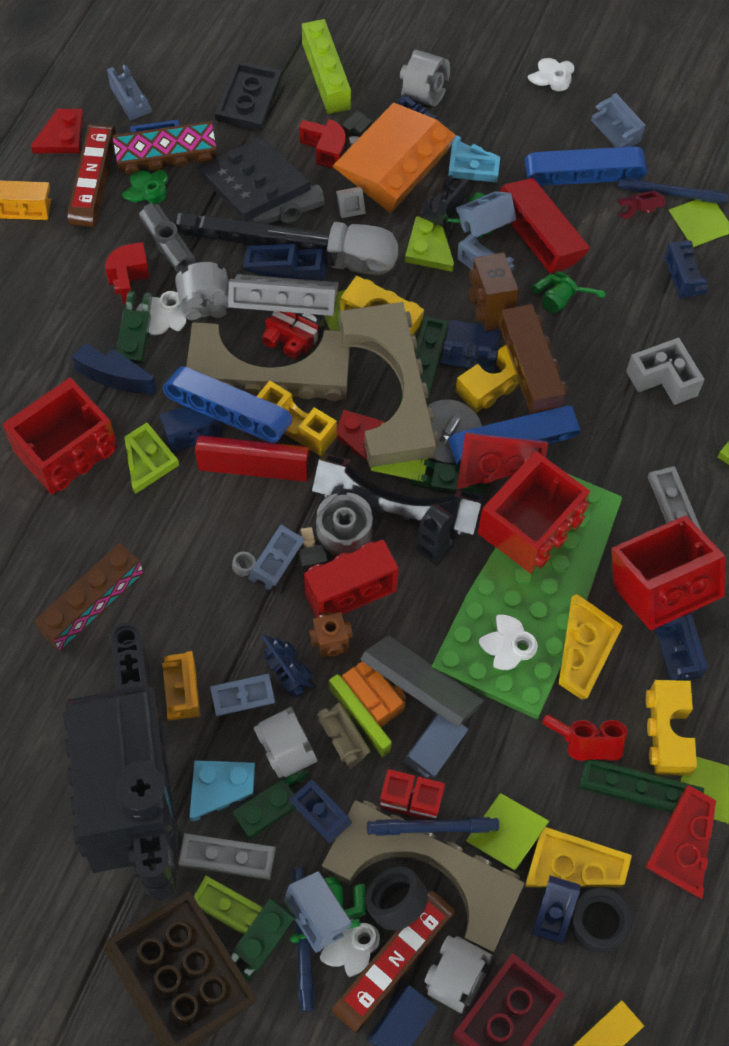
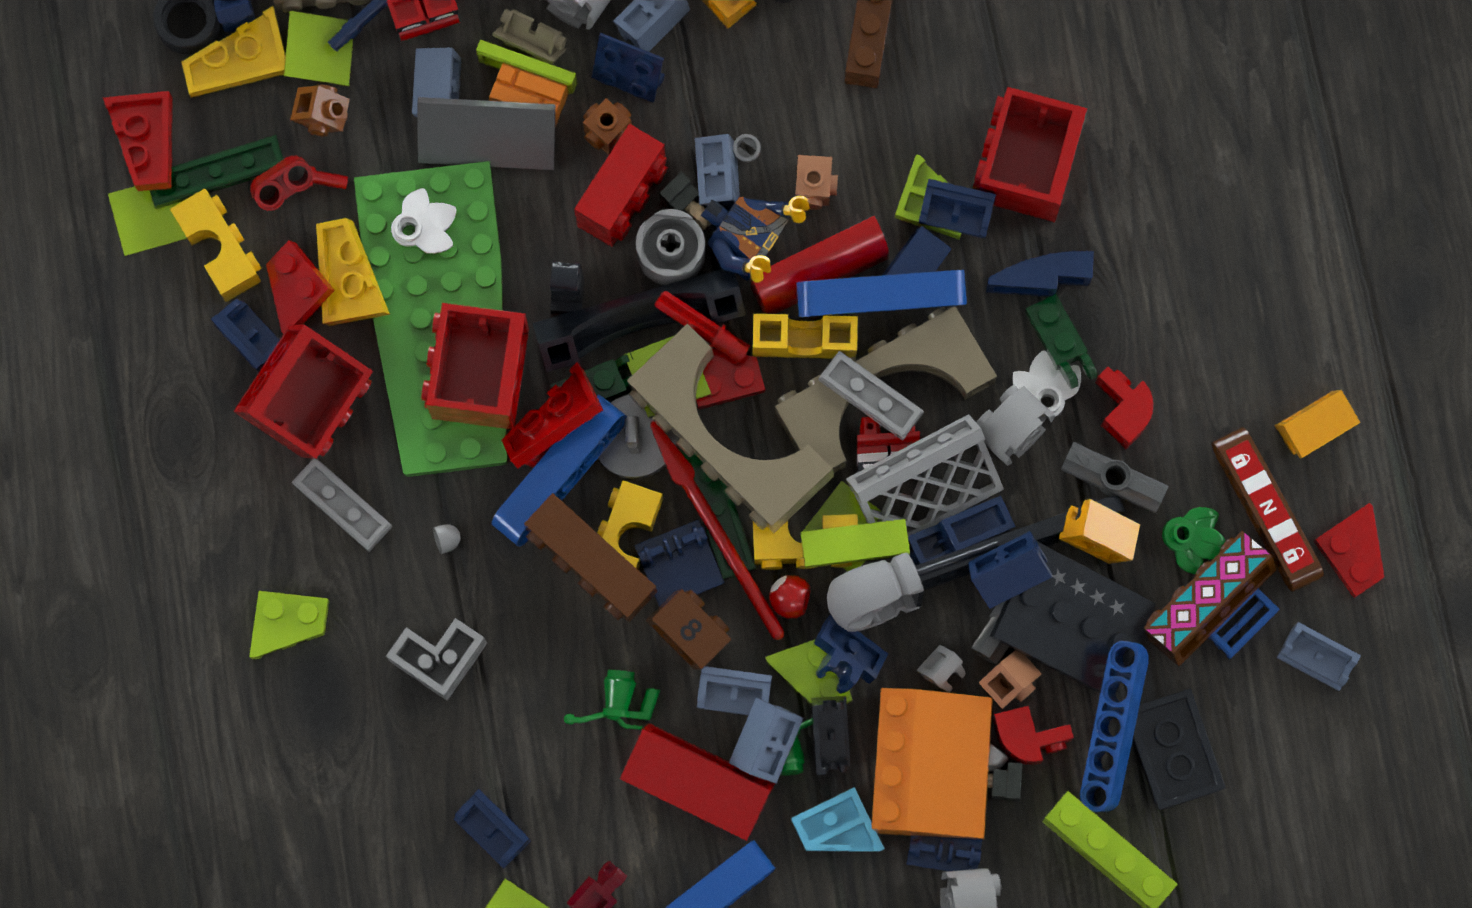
camera: 150 degrees right, 15 degrees up
none -> red wing [266,240,335,334]
none -> dark orange brick [290,85,350,137]
none -> light grey hinge [433,524,461,554]
none -> red piece [650,421,784,640]
none -> red axle [655,291,750,363]
none -> torso [701,196,810,283]
none -> red piece [769,575,811,619]
none -> nougat brick [795,155,838,210]
none -> lime tile [801,519,910,568]
none -> dark blue plate [814,615,888,694]
none -> light grey tile [819,351,924,441]
none -> dark blue hinge [919,179,996,239]
none -> dark blue hinge [968,531,1052,609]
none -> nougat brick [979,650,1042,709]
none -> light orange hinge [1059,499,1140,564]
none -> blue beam [1080,641,1149,812]

